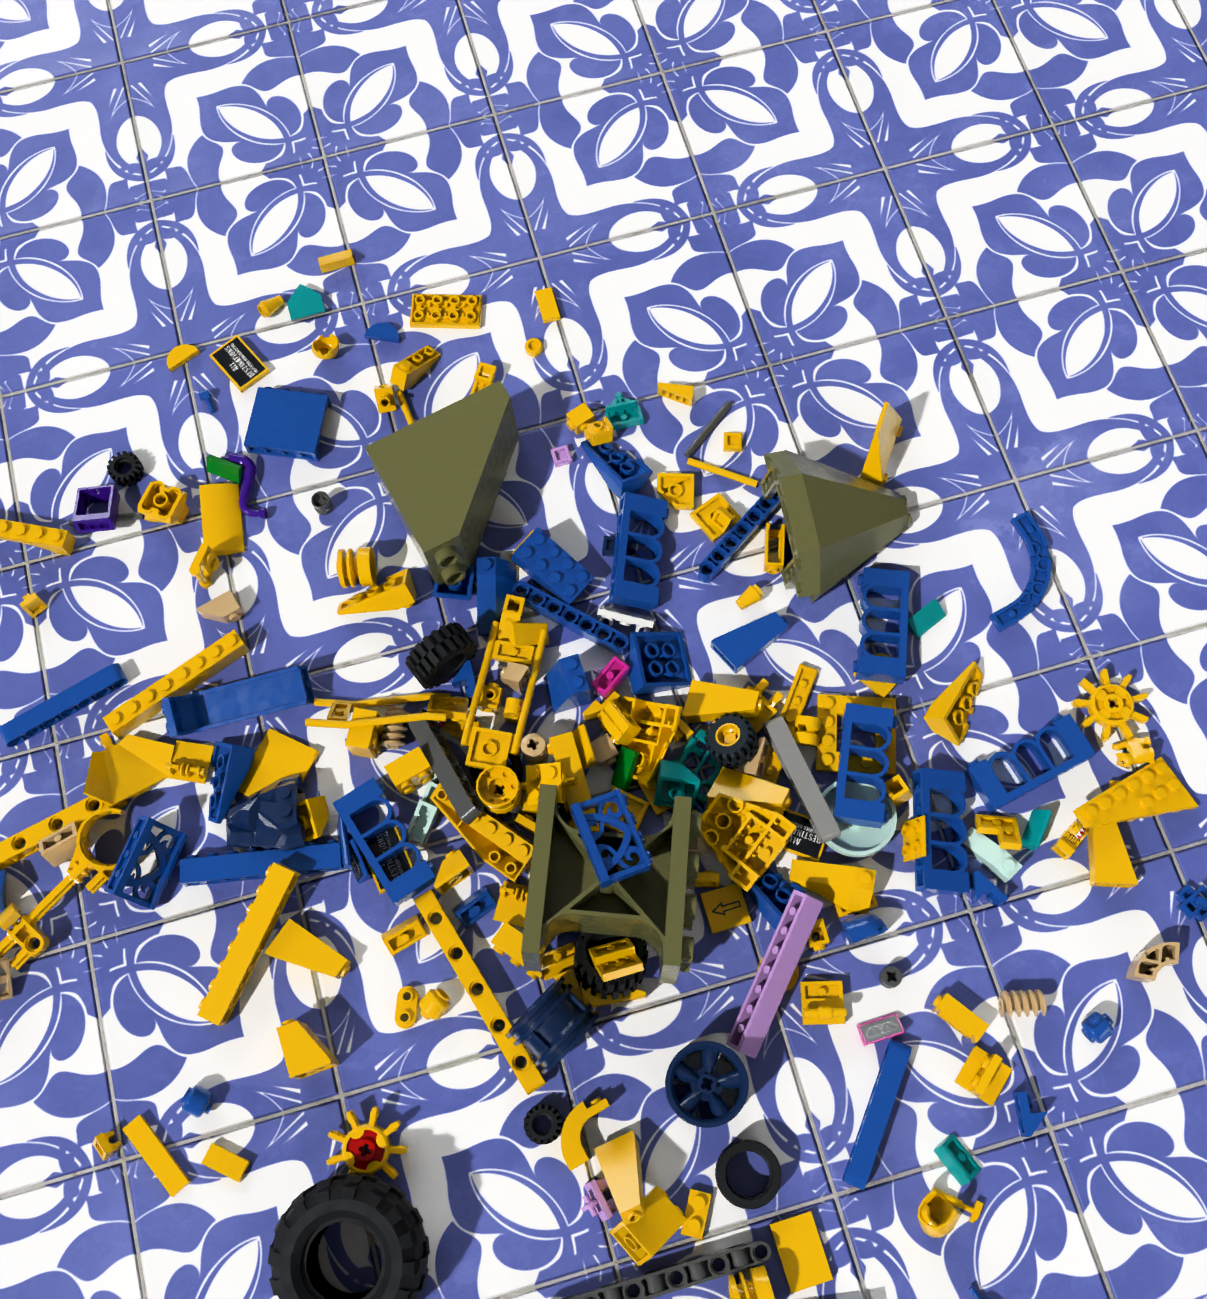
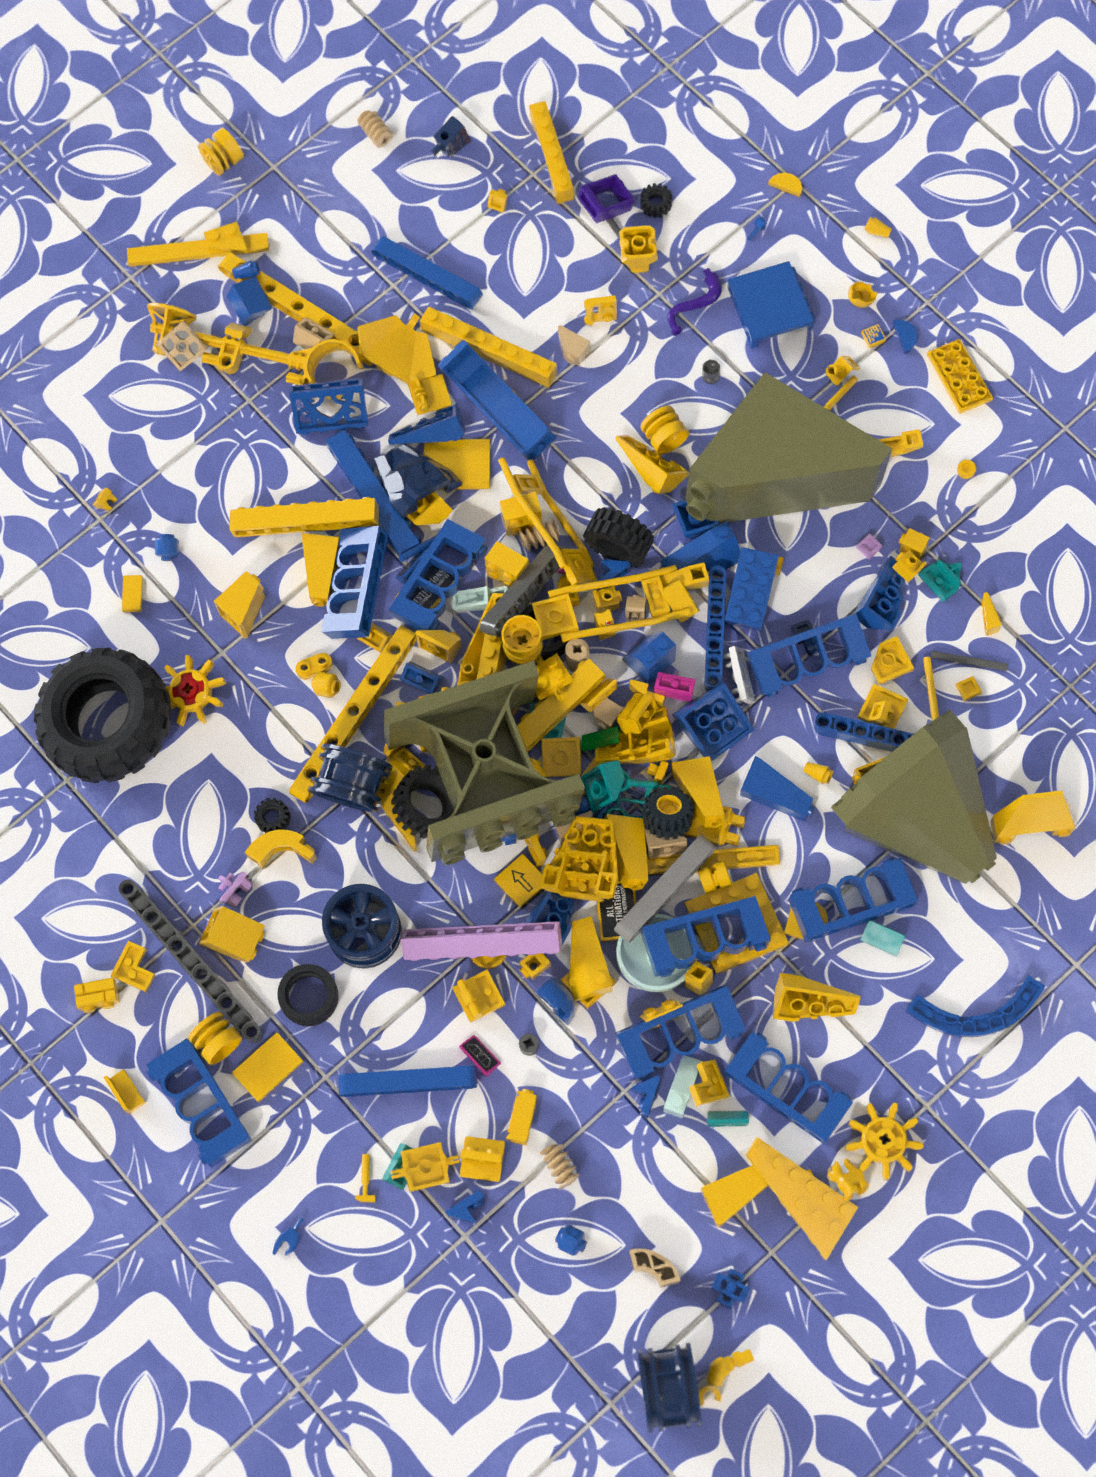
camera: 65 degrees right, 0 degrees up
yellow tile [122,1114,191,1197] -> none
yellow slope [199,483,245,556] -> none
green tile [206,454,242,484] -> none
black tile [209,335,270,393] -> none
teal slope [287,284,326,321] -> none
yellow slope [318,249,355,273] -> none
yellow slope [390,345,441,392] -> none
yellow tile [534,287,561,324] -> none
blue fence [571,788,653,889] -> none
yellow slope [588,937,644,982] -> none
yellow slope [594,1130,645,1225] -> none
yellow plate [680,1188,712,1240] -> none
yellow piece [917,1190,961,1238] -> none
yellow leg [1050,820,1089,860] -> none
none -> blue fence [321,526,389,639]
none -> yellow plate [390,1142,460,1192]
none -> tile [861,325,886,348]

